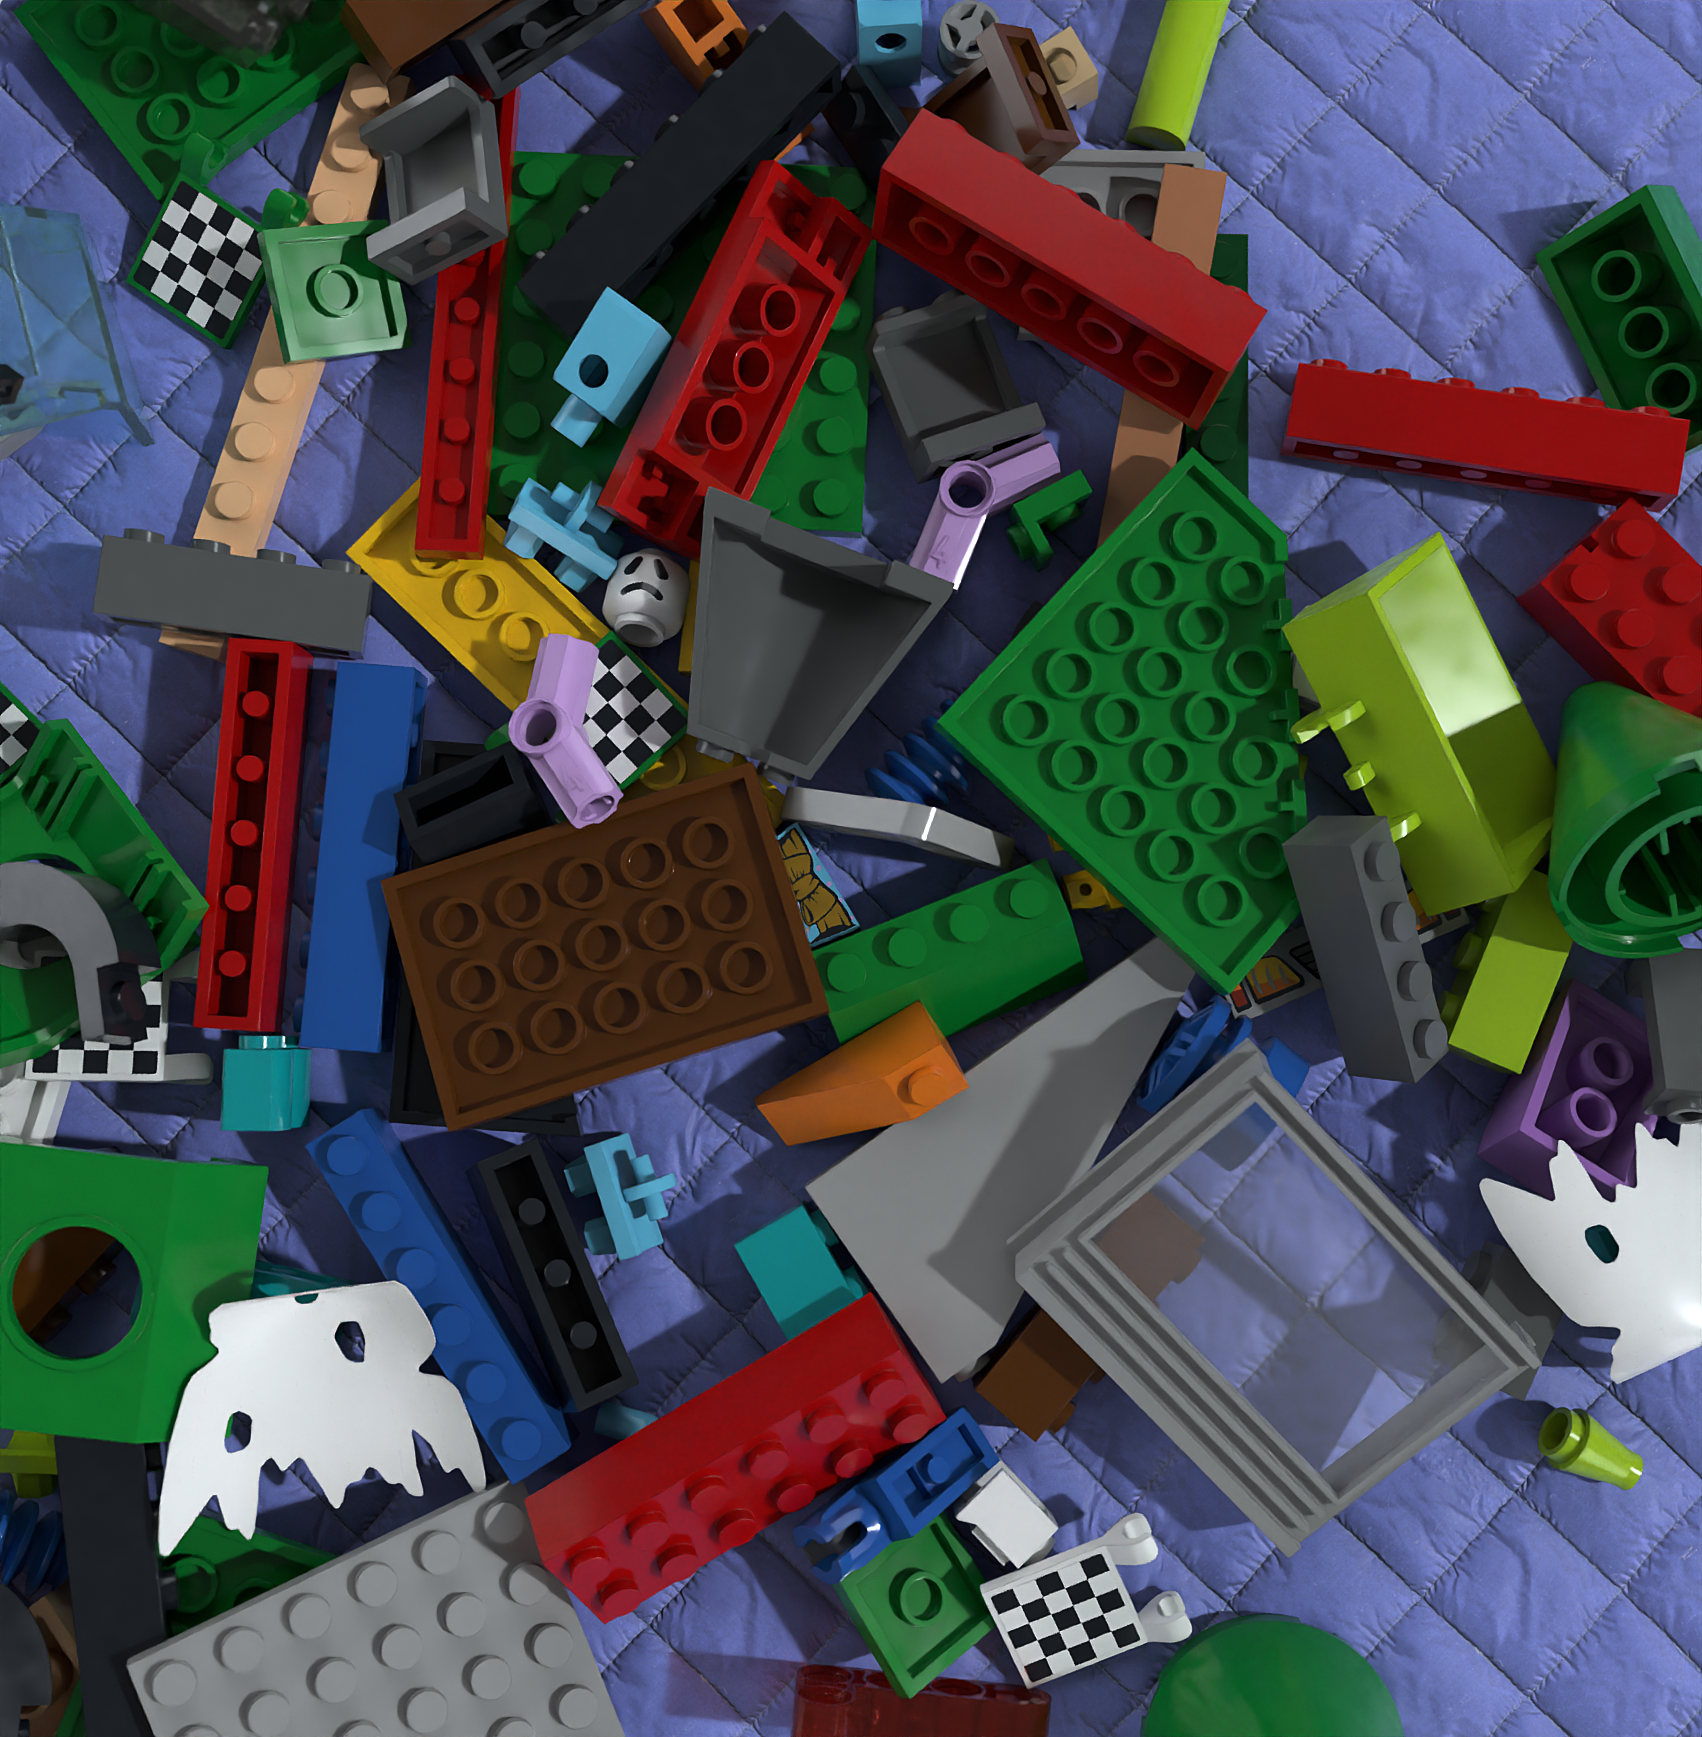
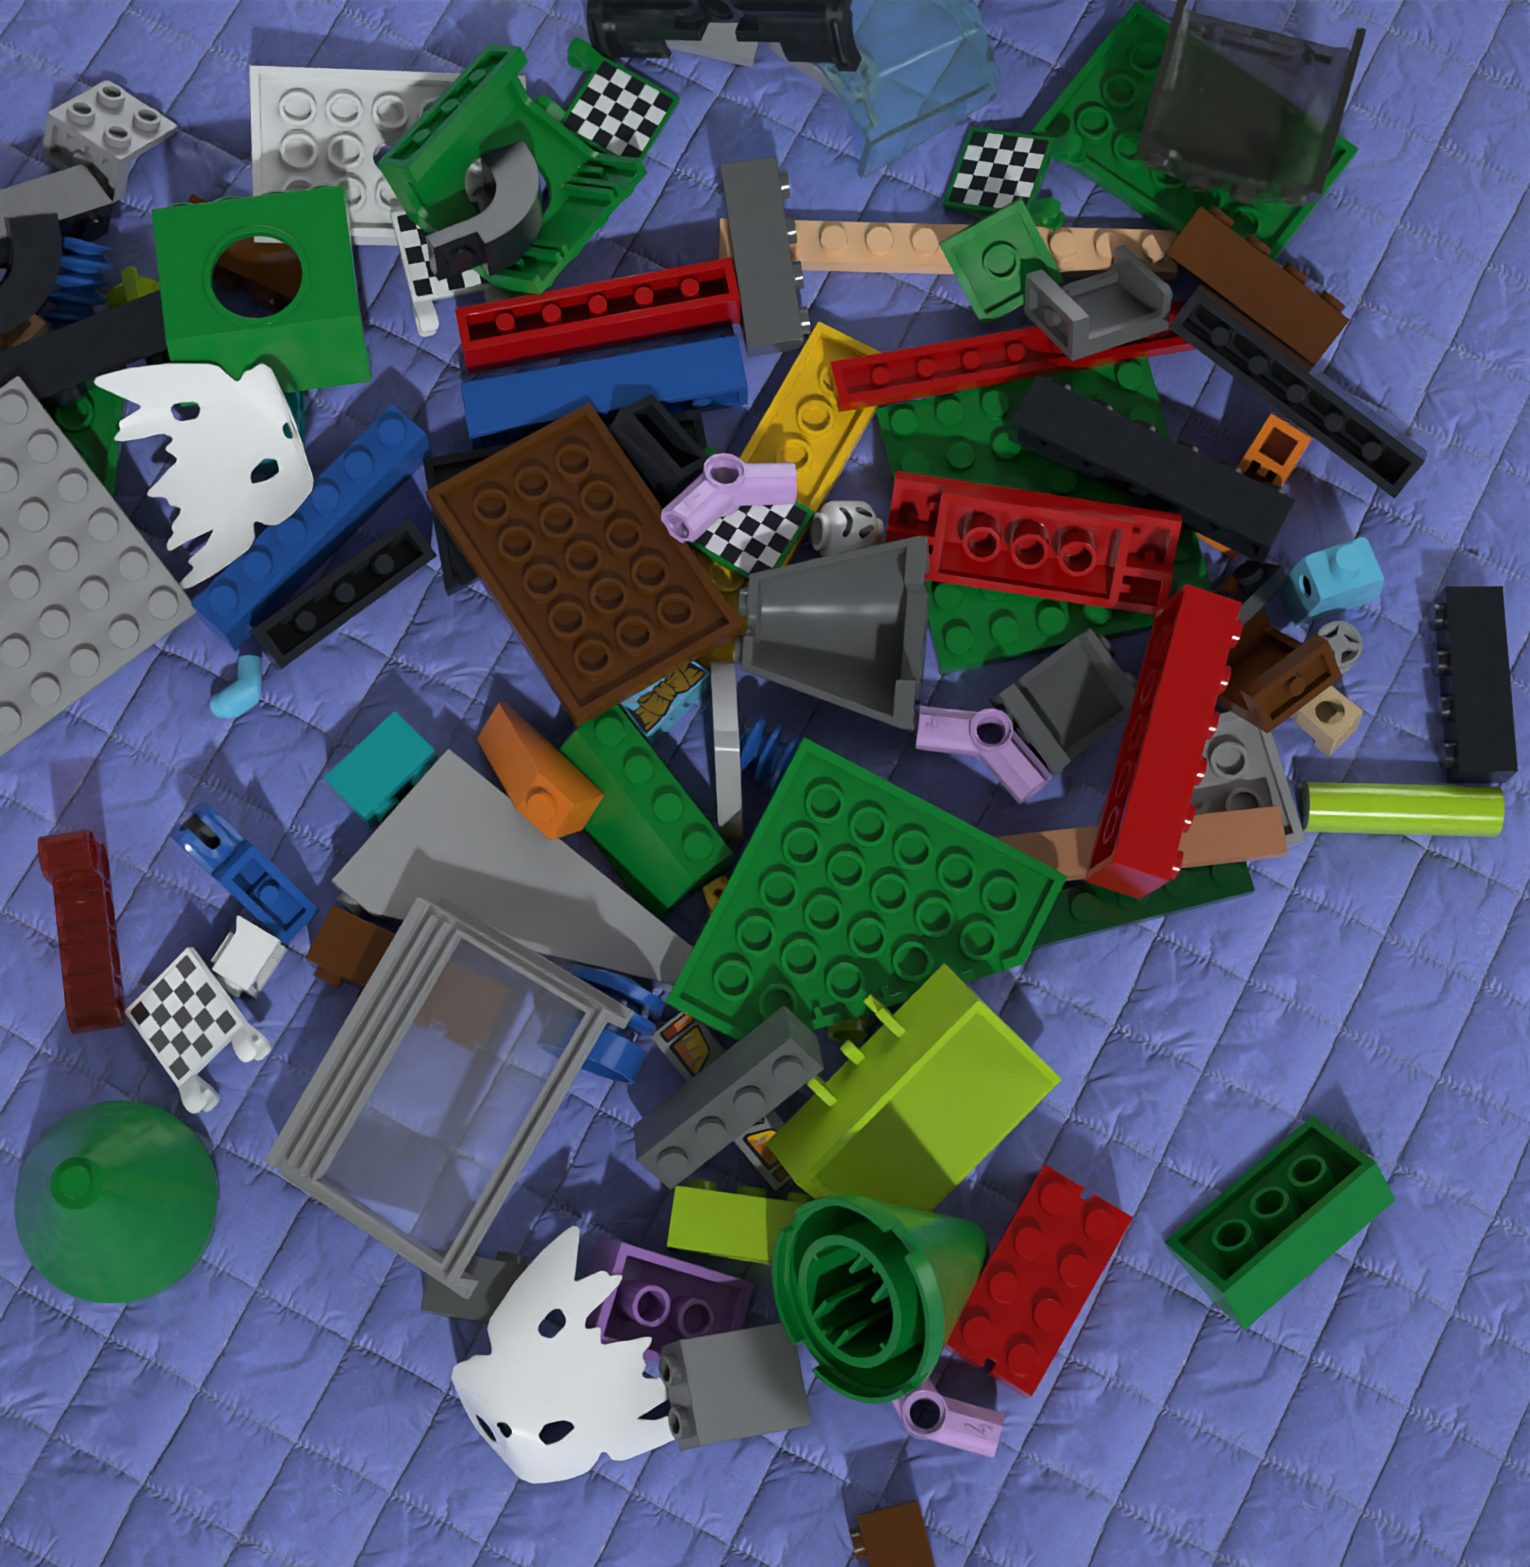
camera: 70 degrees right, 10 degrees down
teal brick [220,1036,312,1131] -> none
medium azure hips [503,477,625,593] -> none
red brick [524,1292,947,1625] -> none
medium azure torso [550,286,674,448] -> none
medium azure hips [564,1133,678,1261] -> none
green plate [831,1511,997,1699] -> none
green bracket [1005,469,1092,572] -> none
red brick [1279,359,1690,513] -> none
lime cone [1538,1407,1643,1490] -> none

